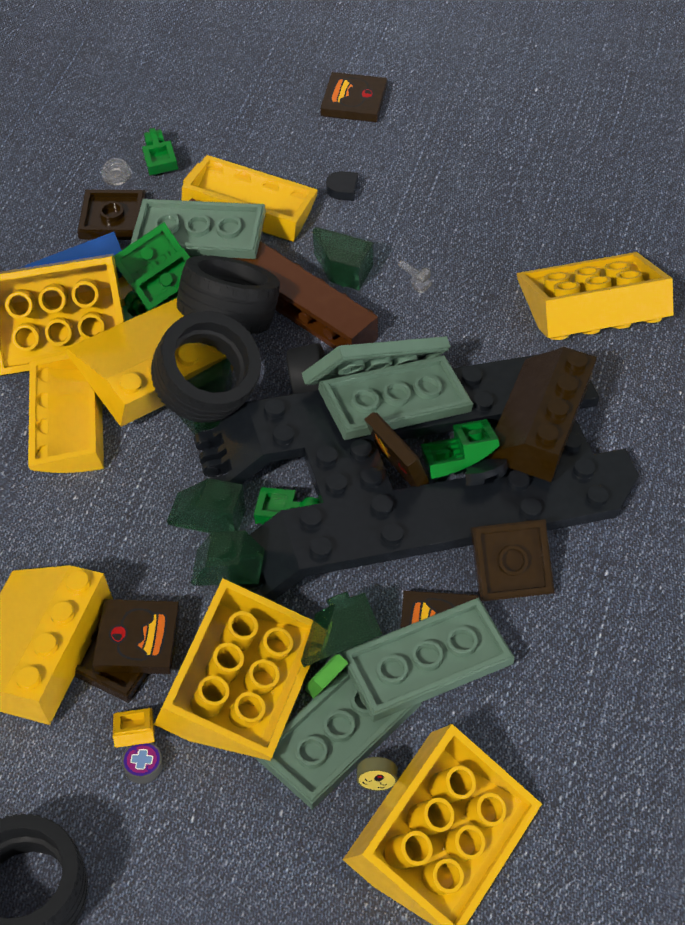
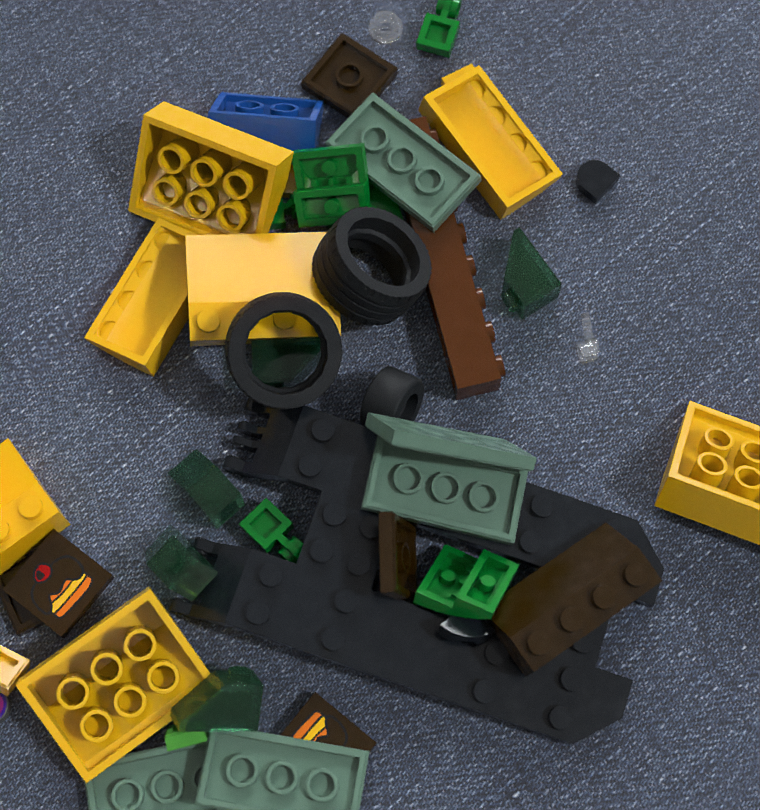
camera: 35 degrees right, 20 degrees up
dark brown tile [320,72,387,123] -> none
dark brown tile [471,519,554,602] -> none

